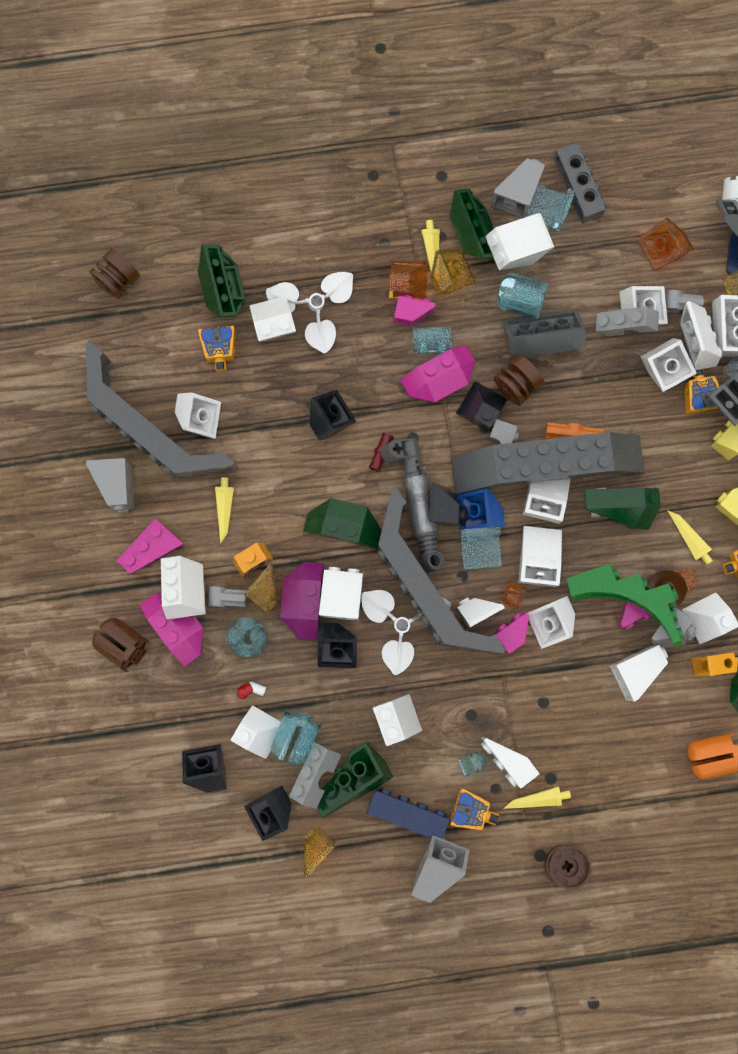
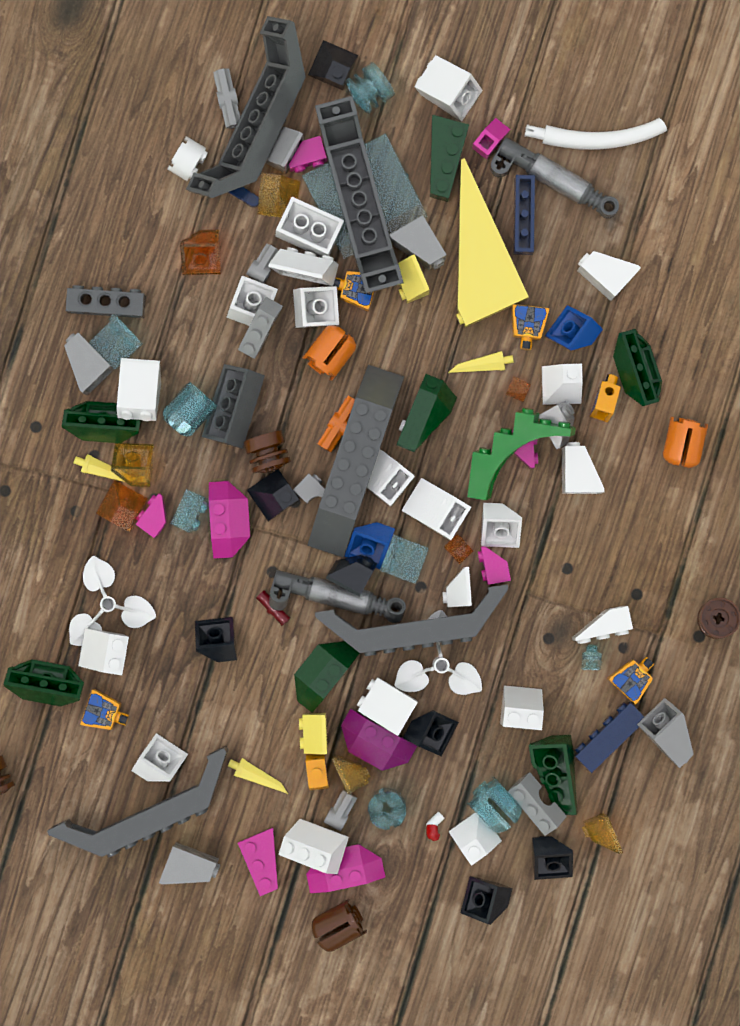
camera: 70 degrees left, 5 degrees up
light yellow bar [503,786,571,809] -> none
reddish brown dish [648,570,687,606] -> none
none -> light yellow slope [299,713,328,754]
none -> orange cylinder [302,325,356,381]

